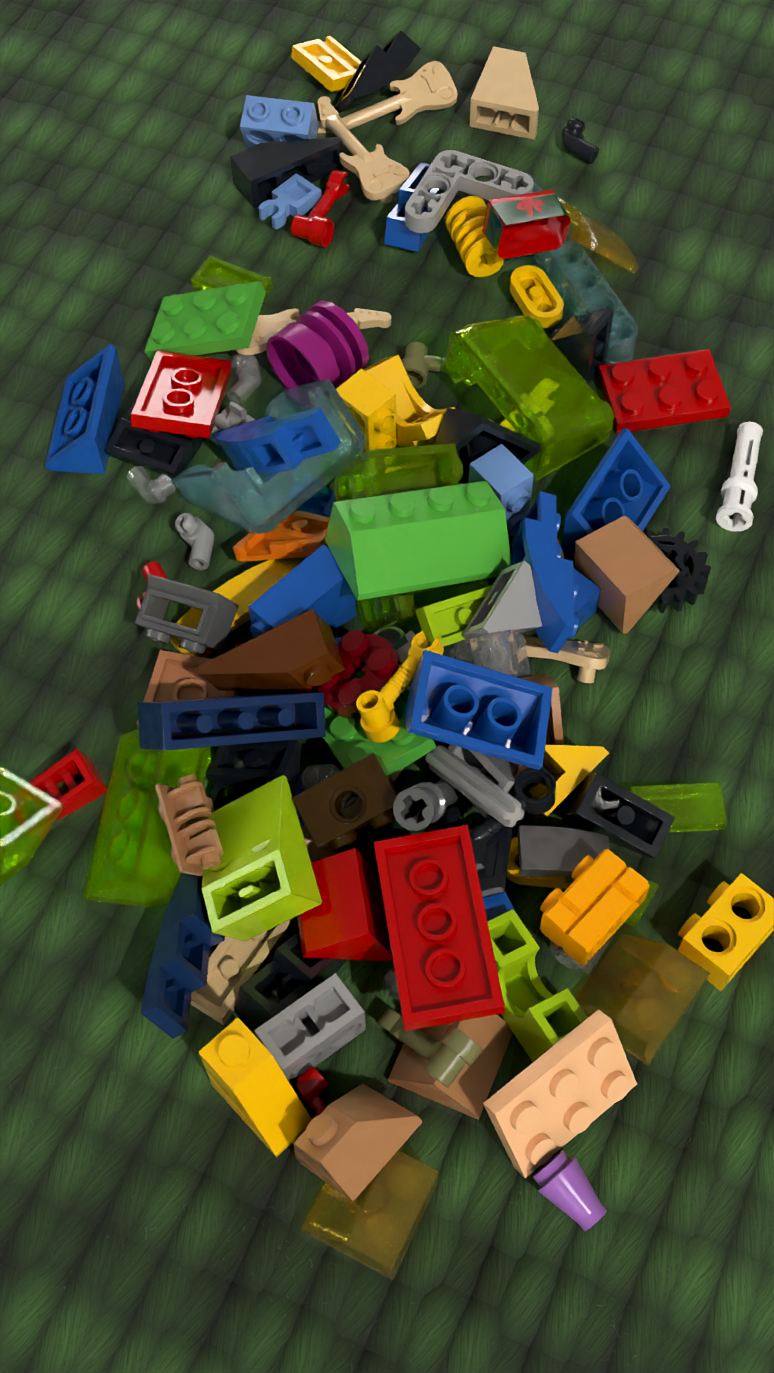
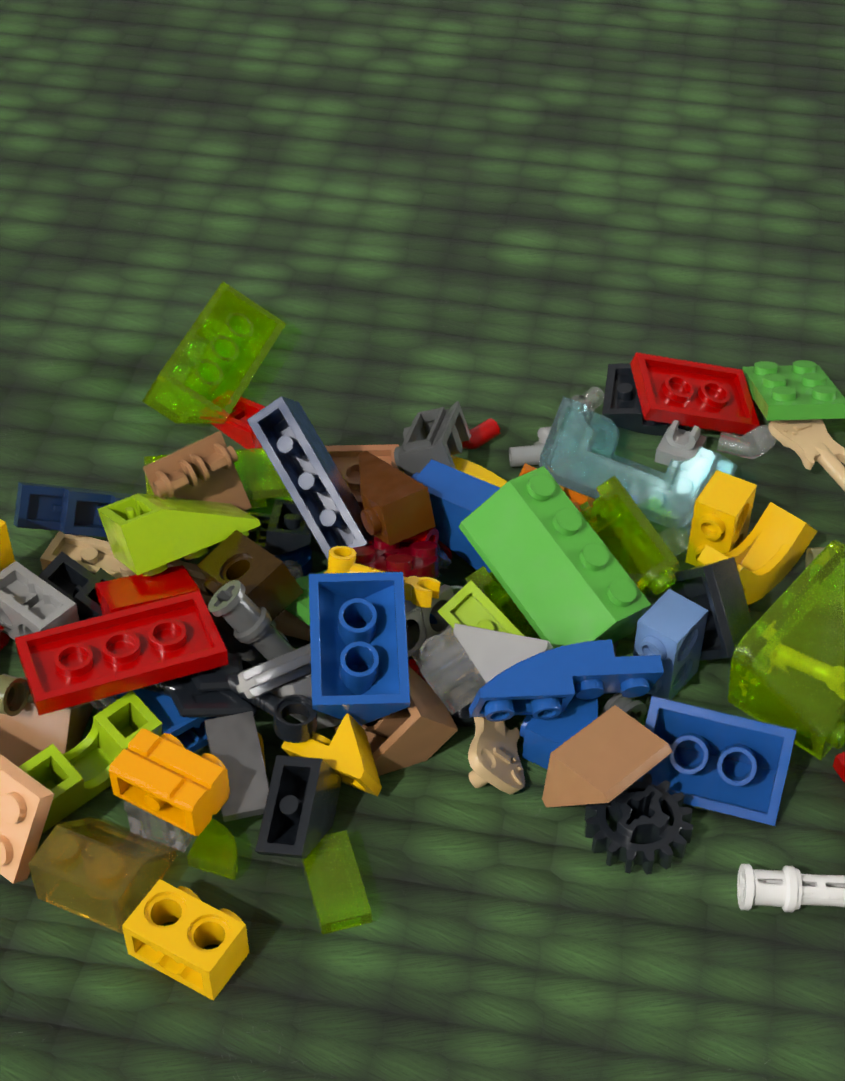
camera: 75 degrees right, 15 degrees down
blue slope [44,344,125,474] -> none
blue slope [214,407,341,475] -> none
magenta wheel [266,300,369,406] -> none

